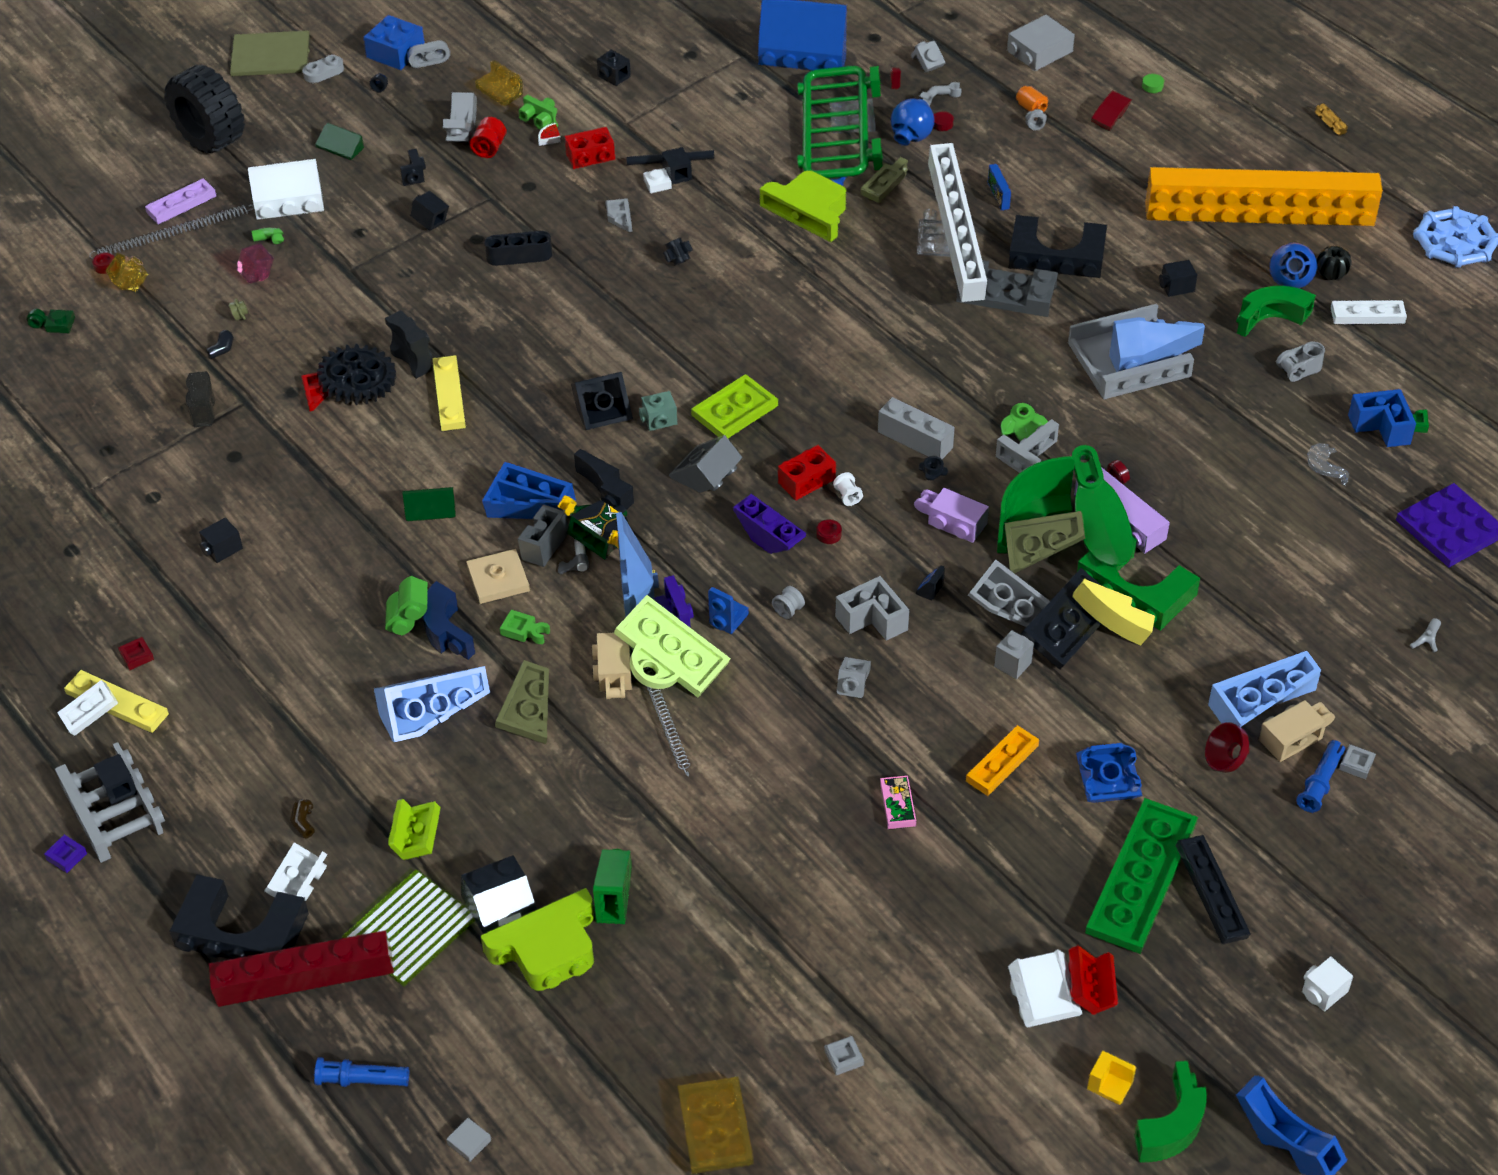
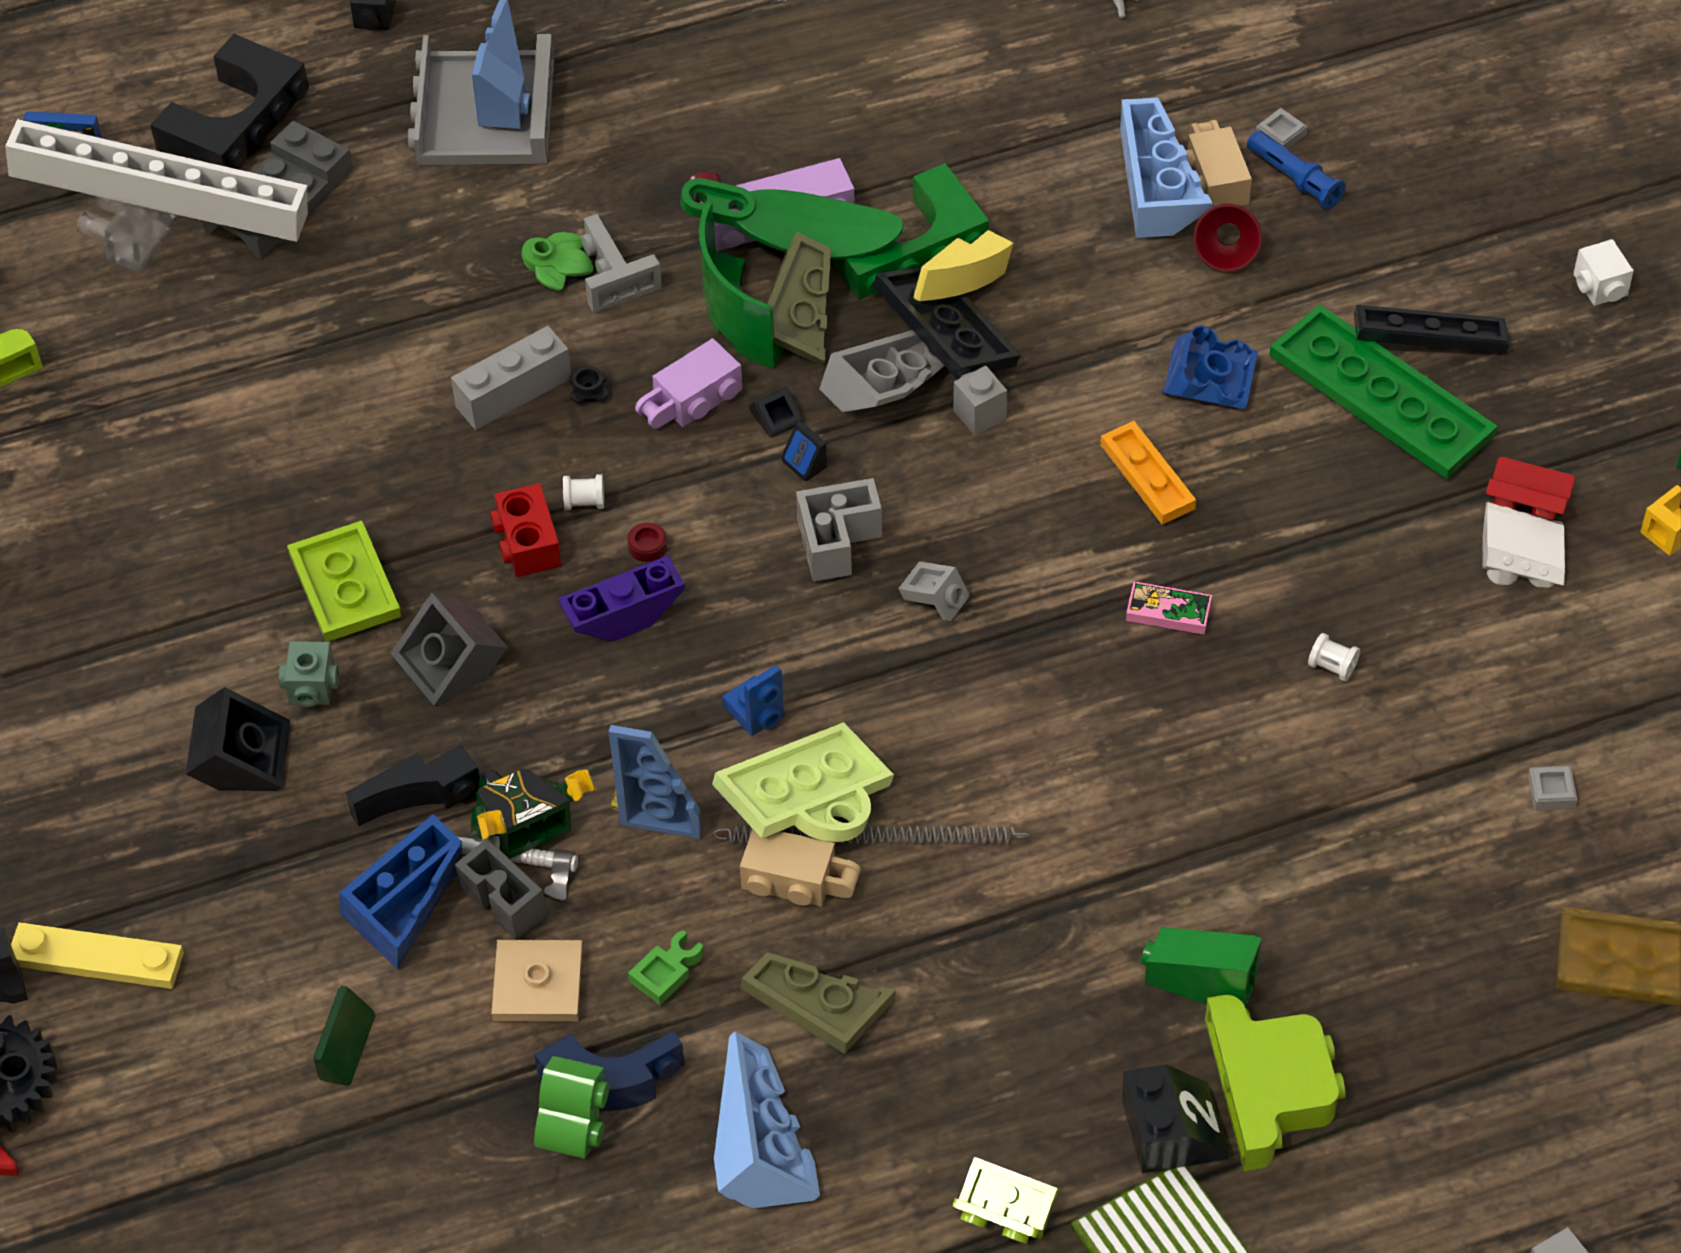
camera: 70 degrees left, 5 degrees up
dark purple bracket [652,575,694,628] -> none
light grey wheel [772,586,805,619] -> none
none -> black slope [749,386,804,437]
none -> white bush [1308,633,1360,682]

